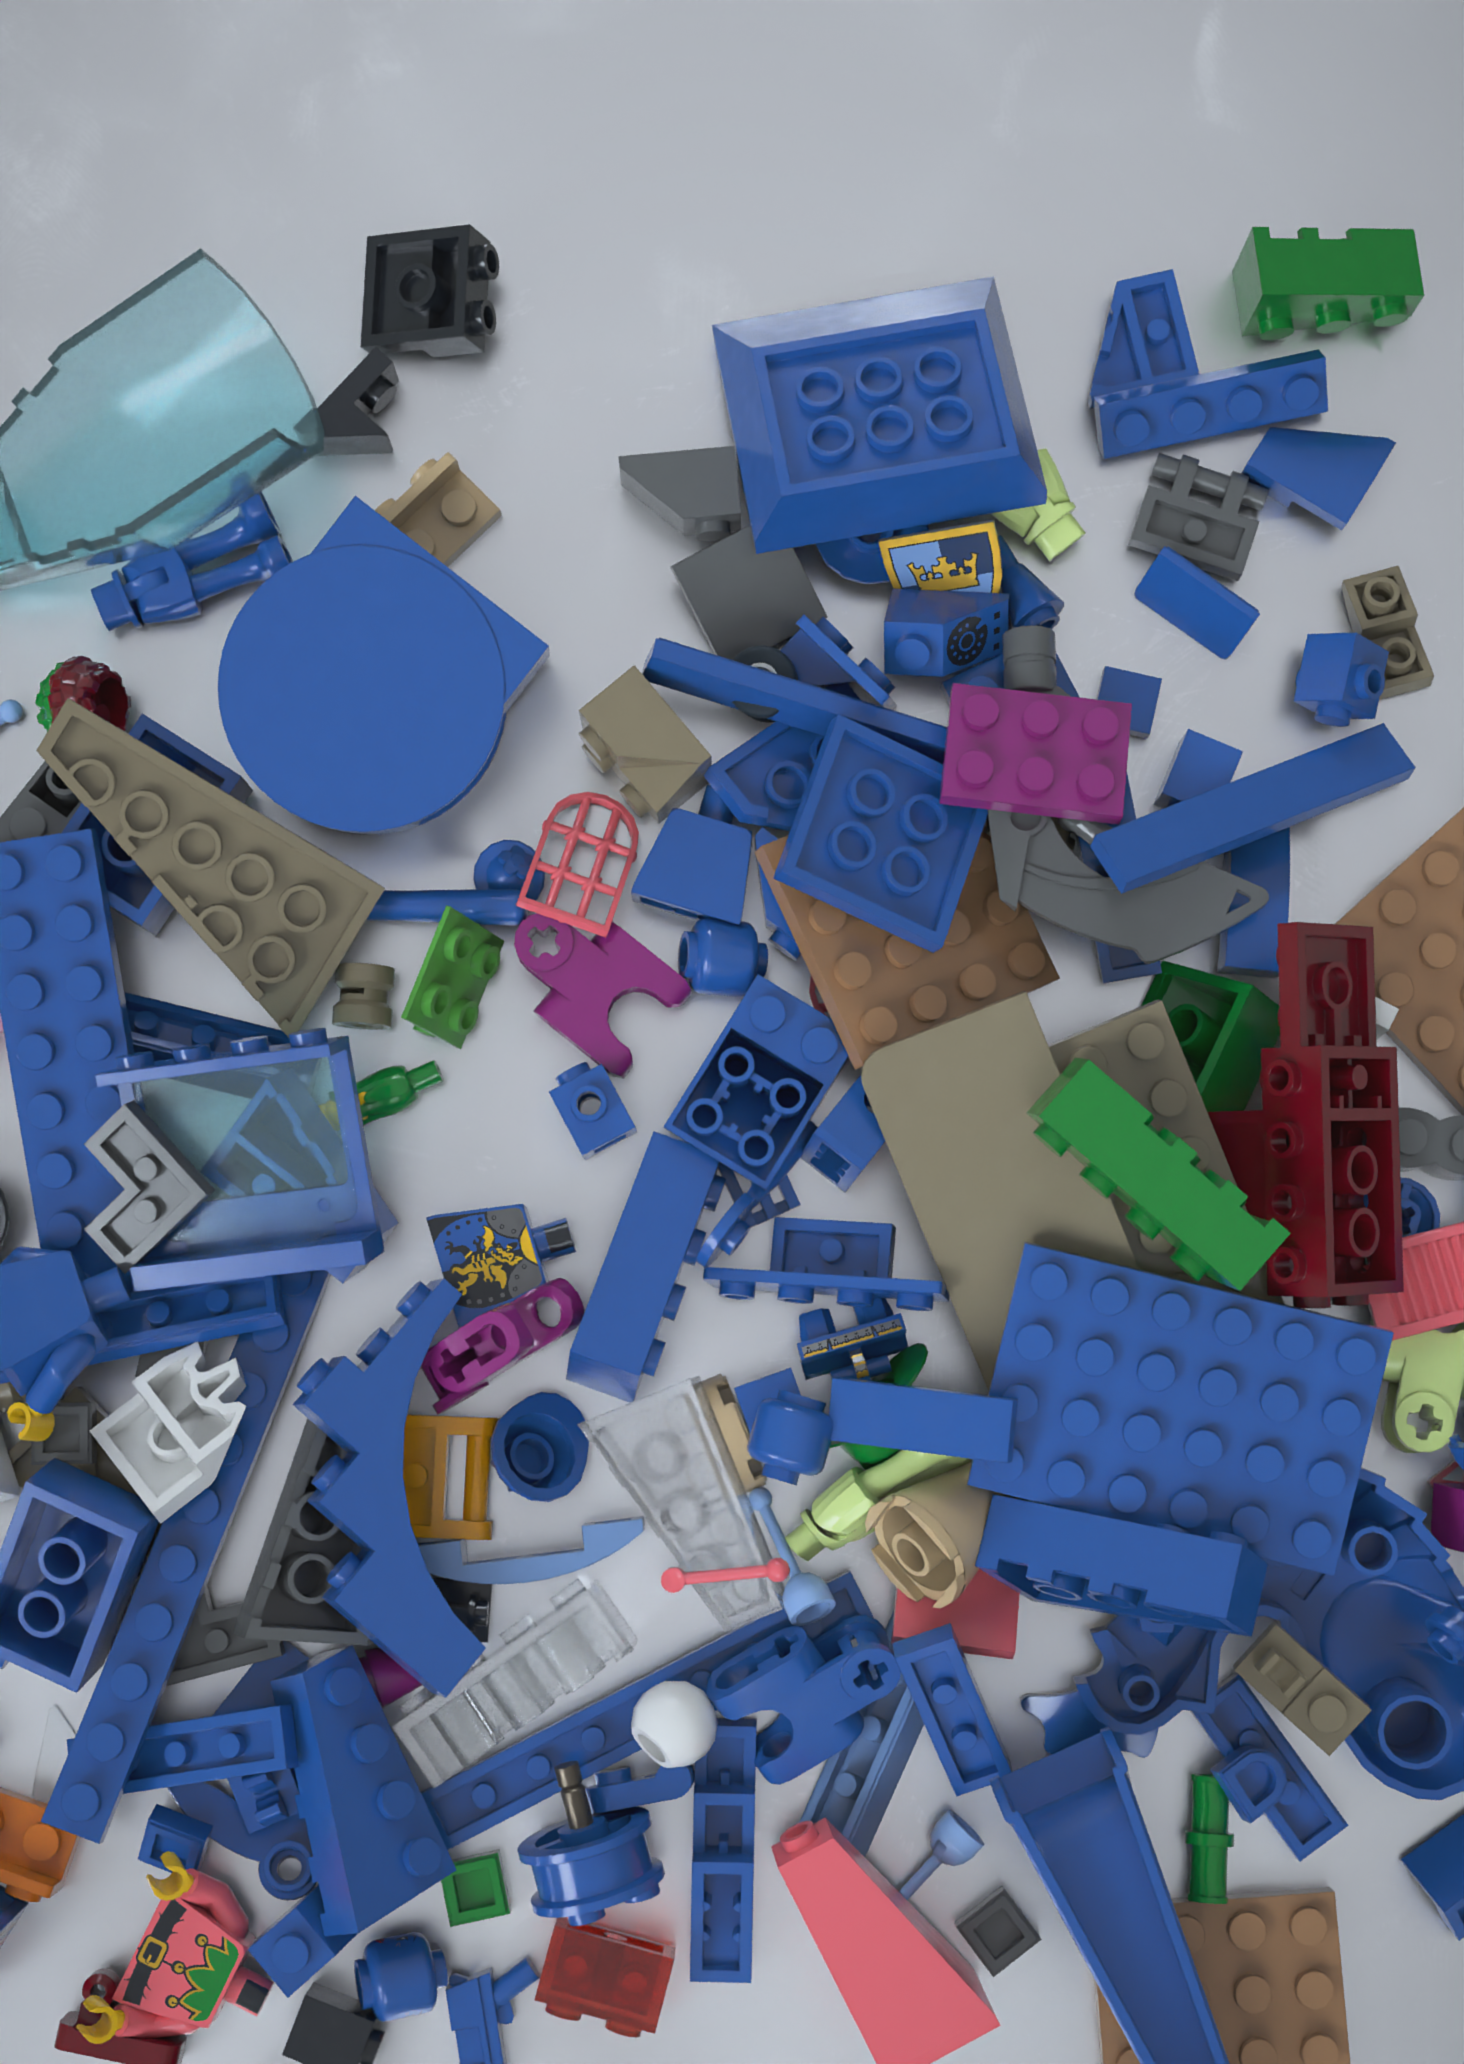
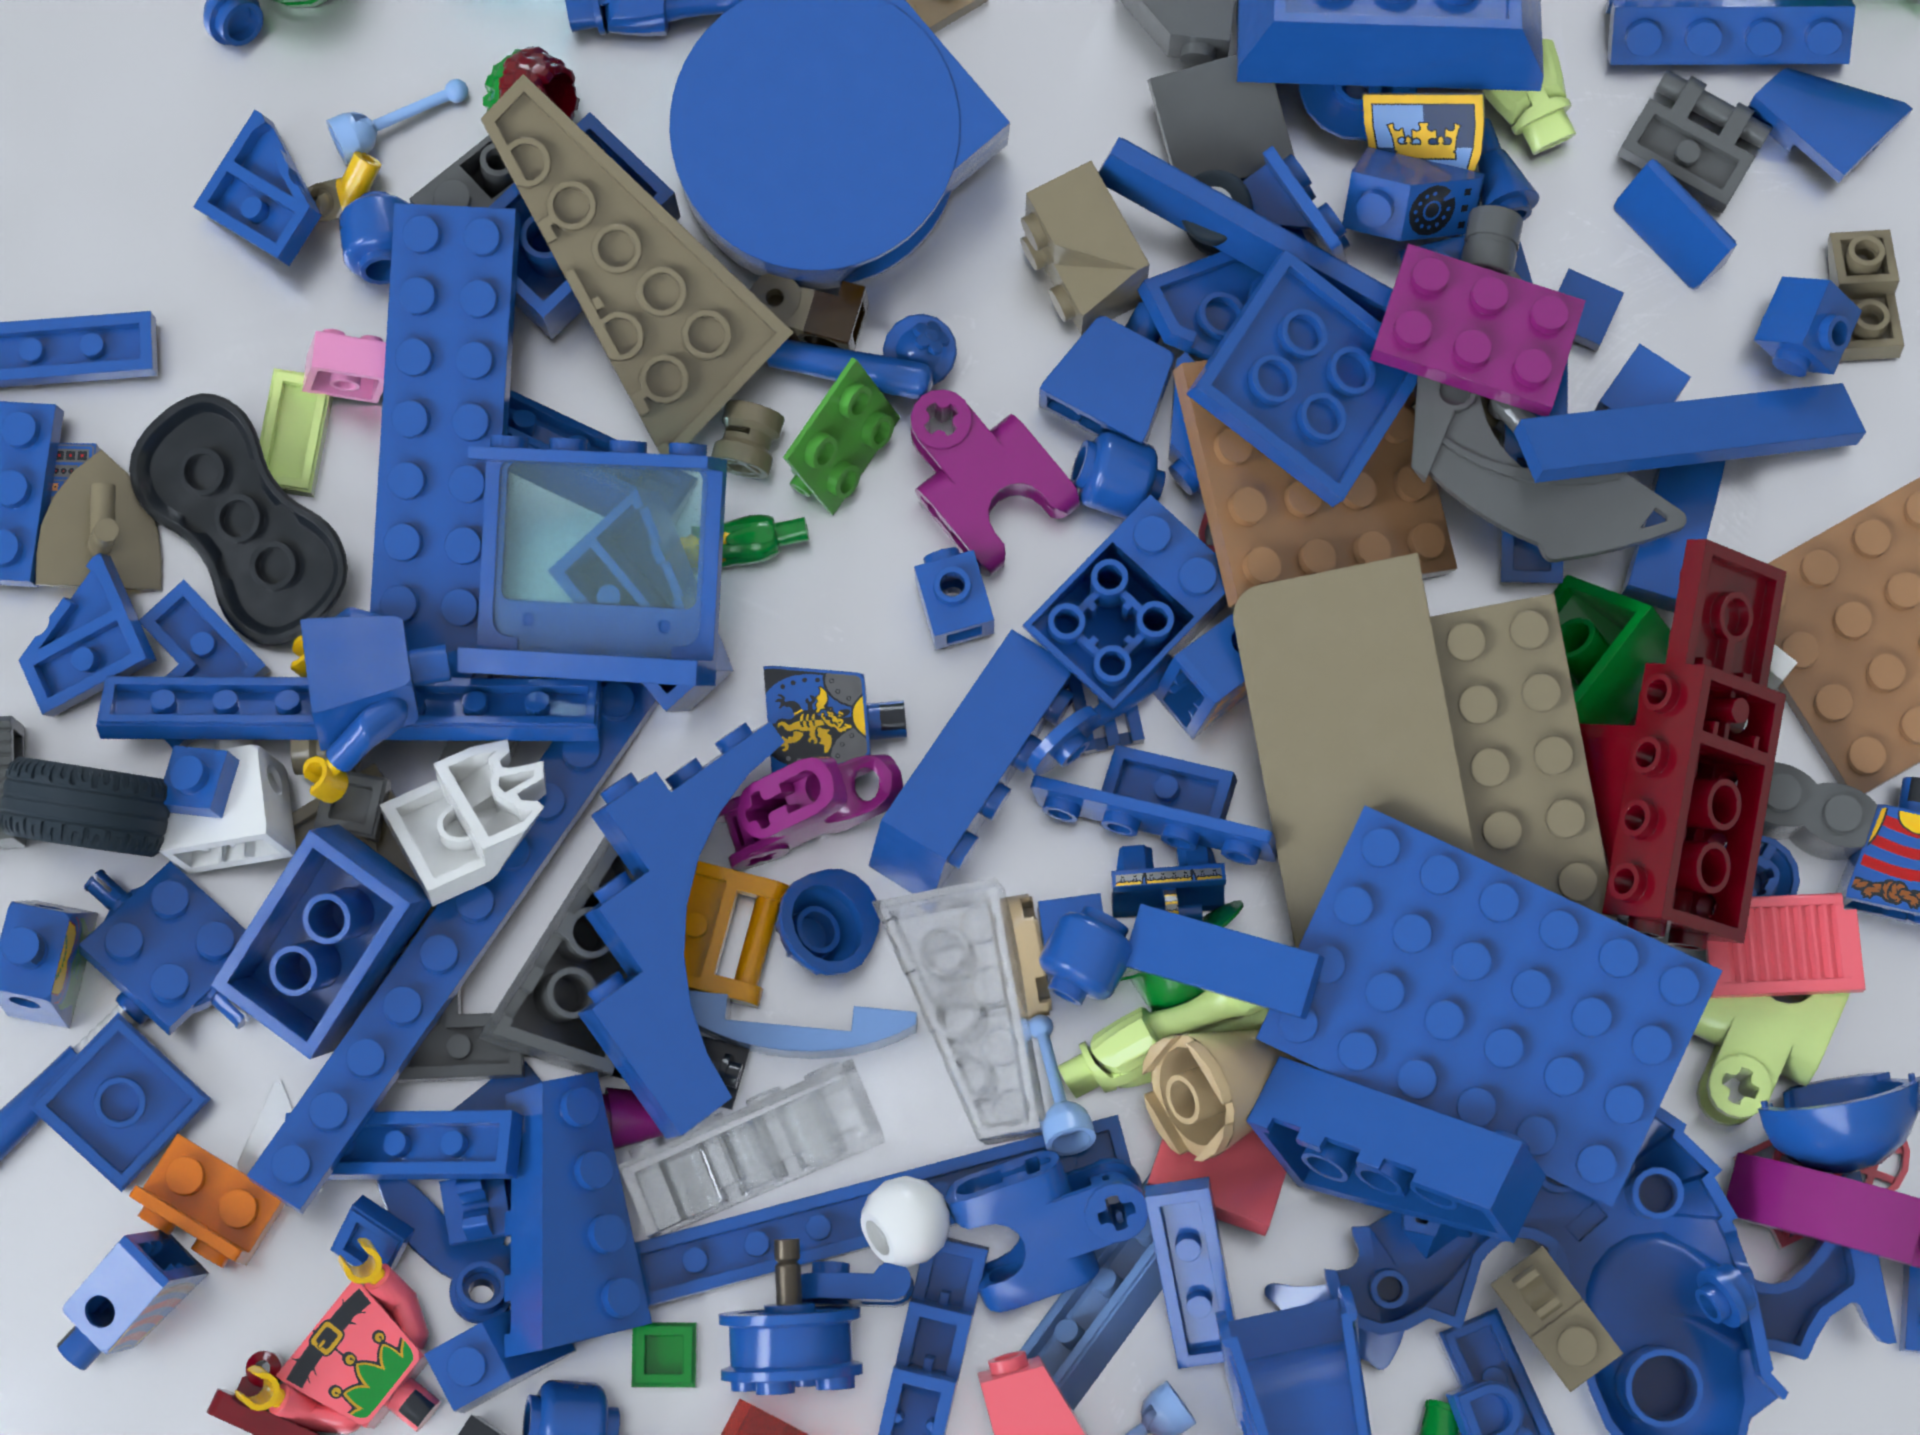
camera: 15 degrees right, 5 degrees down
plate [84,1100,215,1274] -> none
coral window [516,792,639,938] -> none
coral hinge [661,1558,790,1593] -> none
green wedge [1027,1057,1291,1291] -> none
none -> leg [750,274,869,351]

